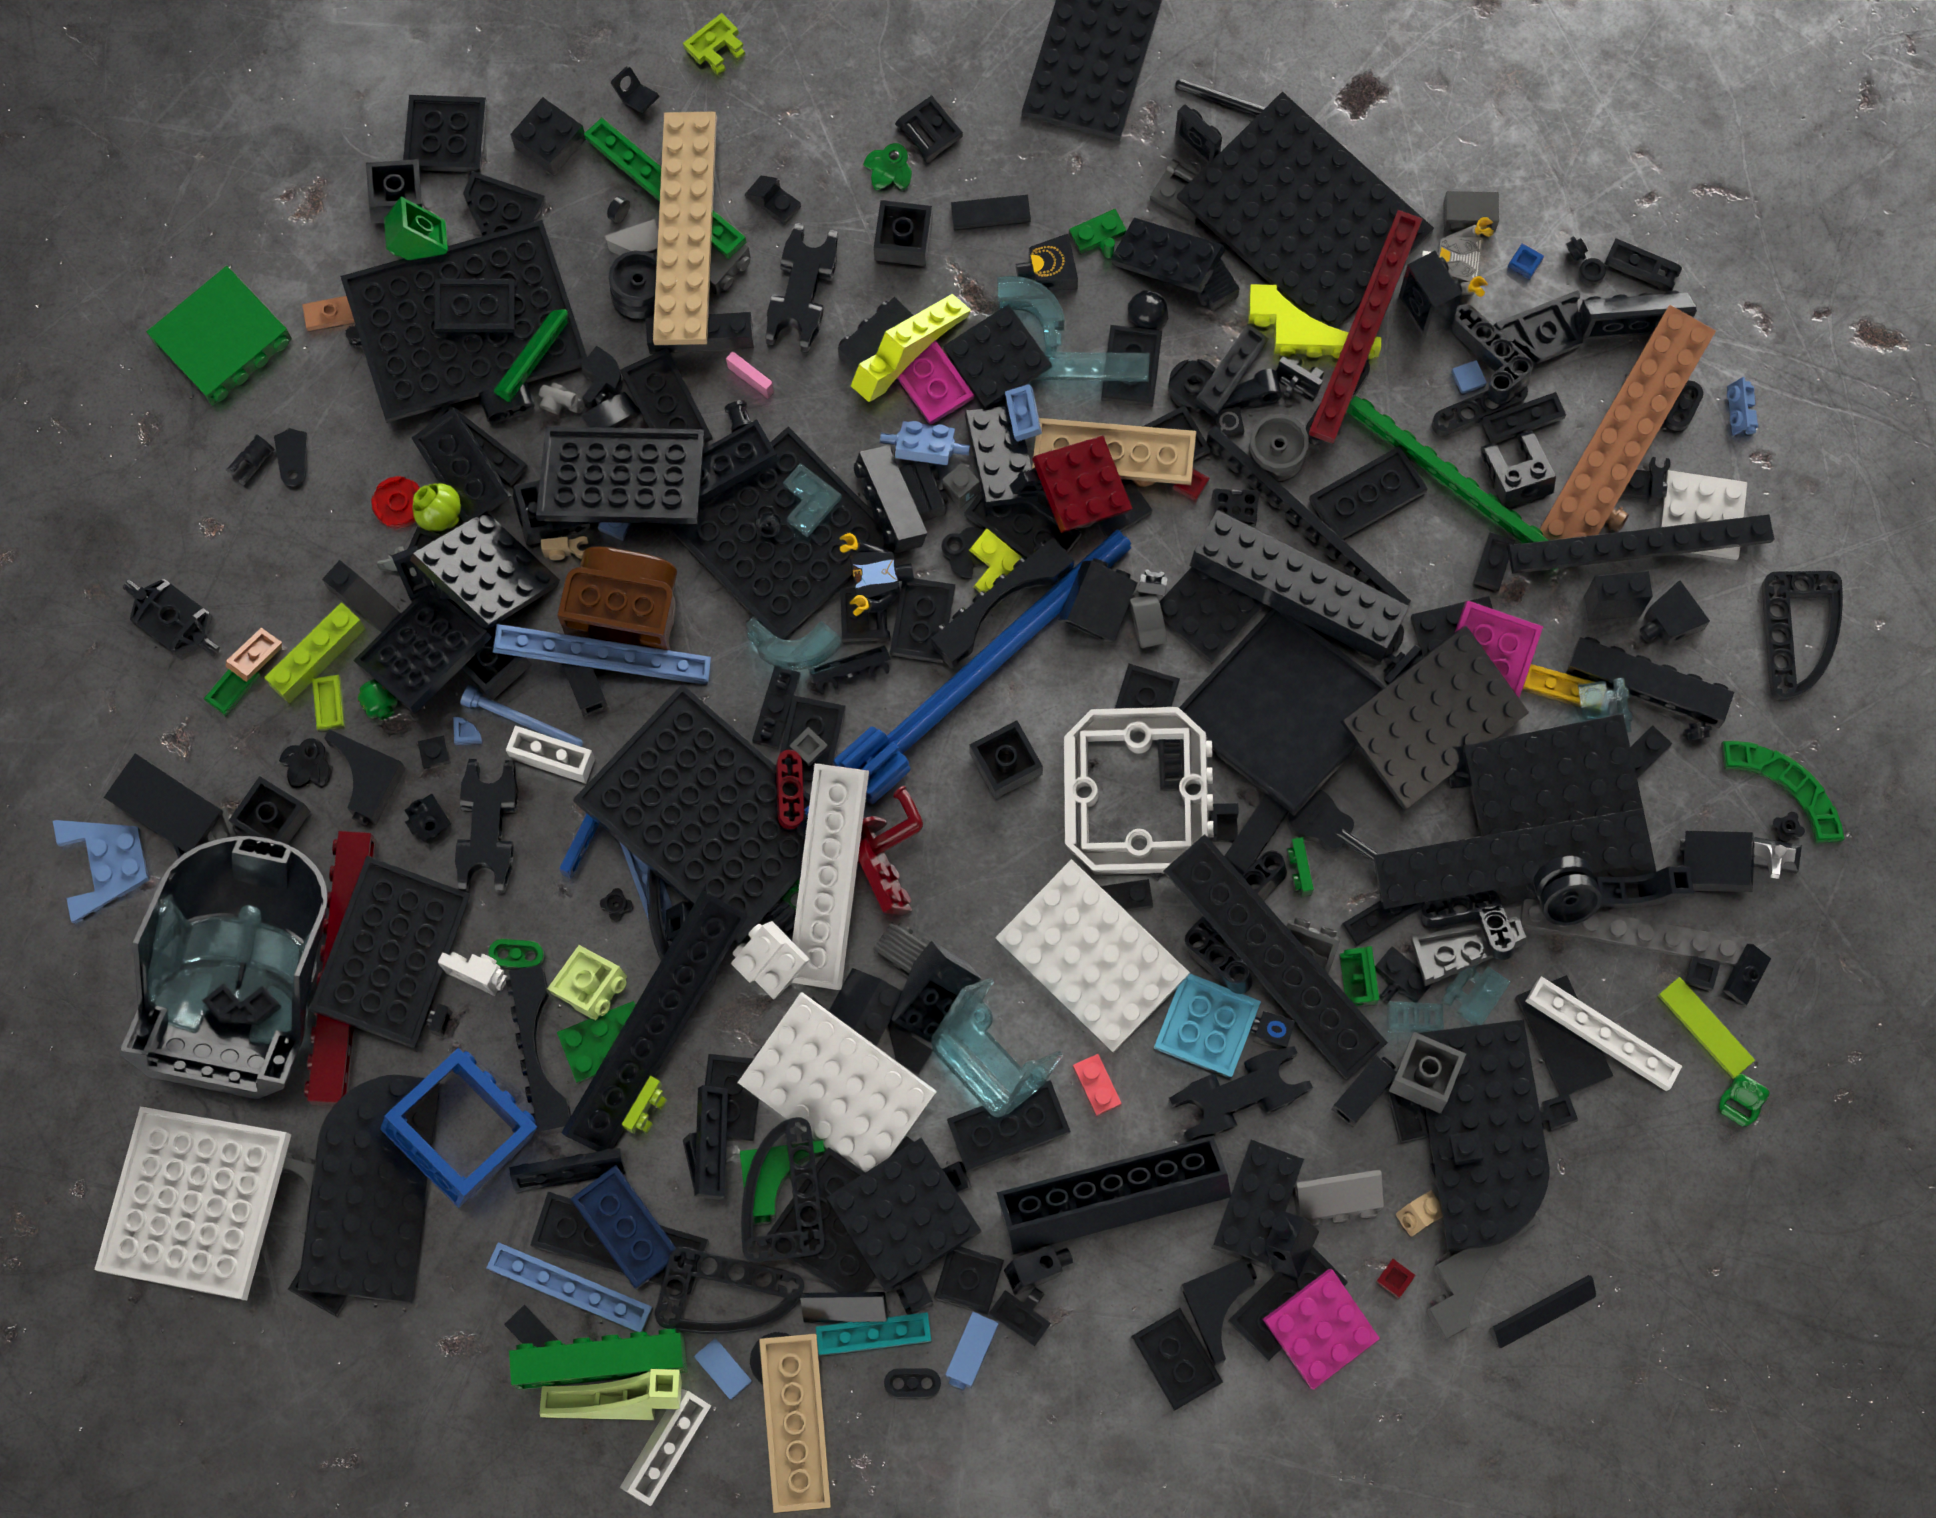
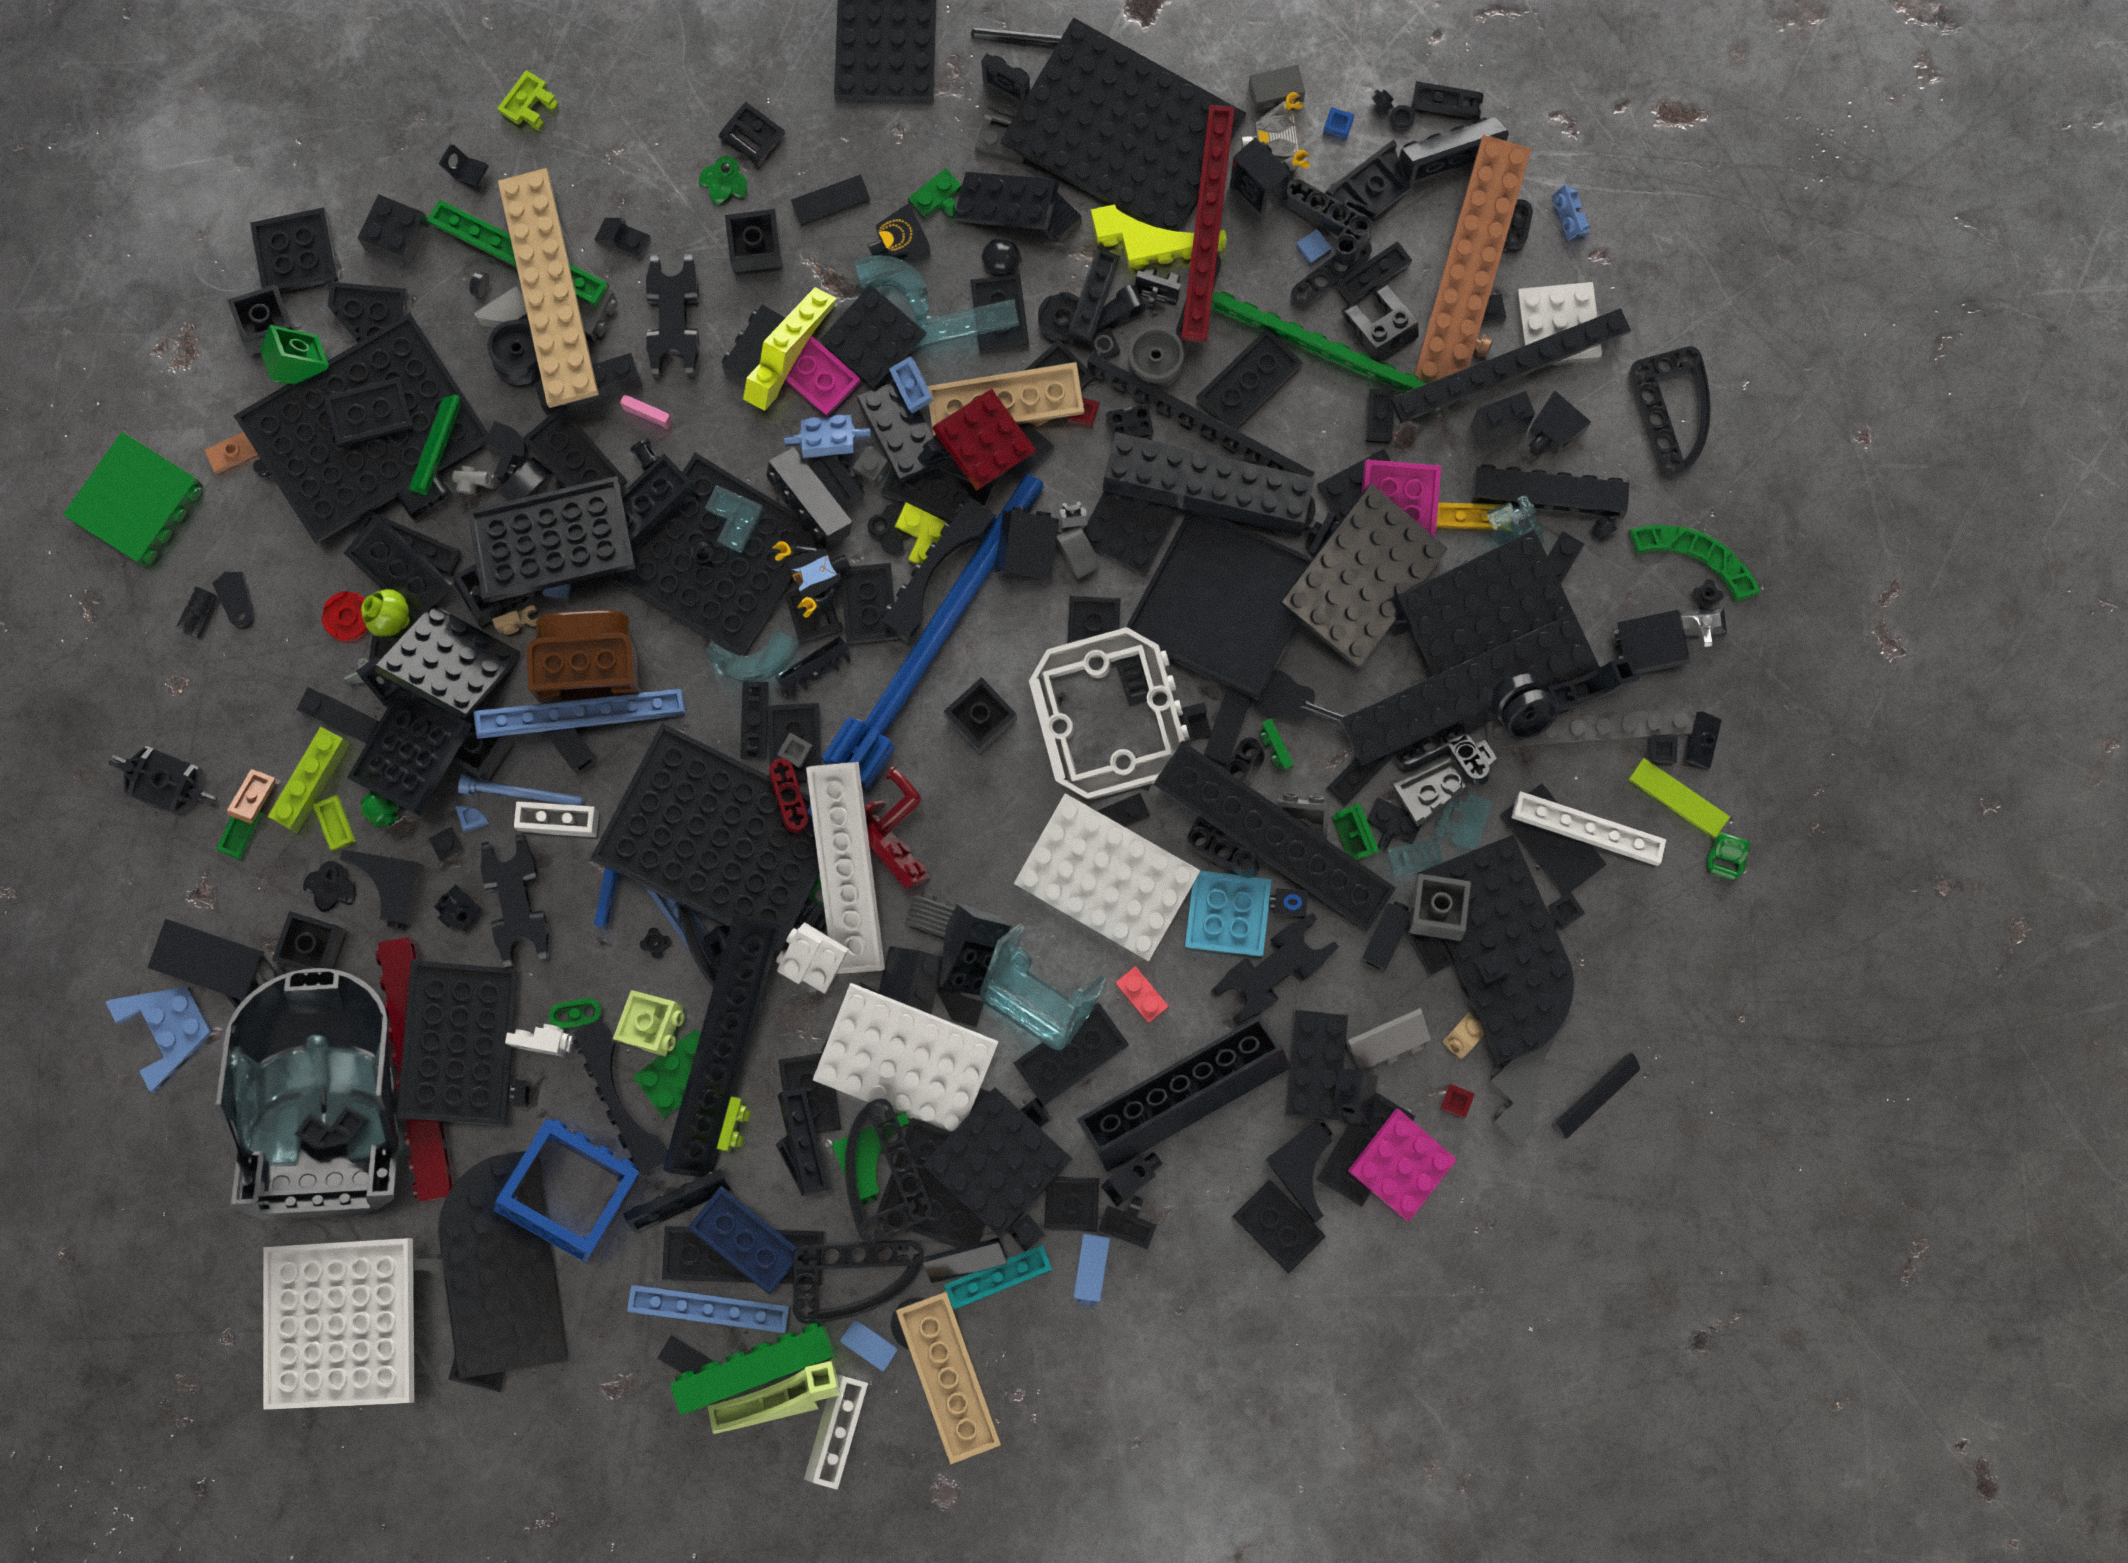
camera: 15 degrees left, 5 degrees up
black plate [884,1368,941,1398] -> none
black plate [1647,457,1671,506] -> none

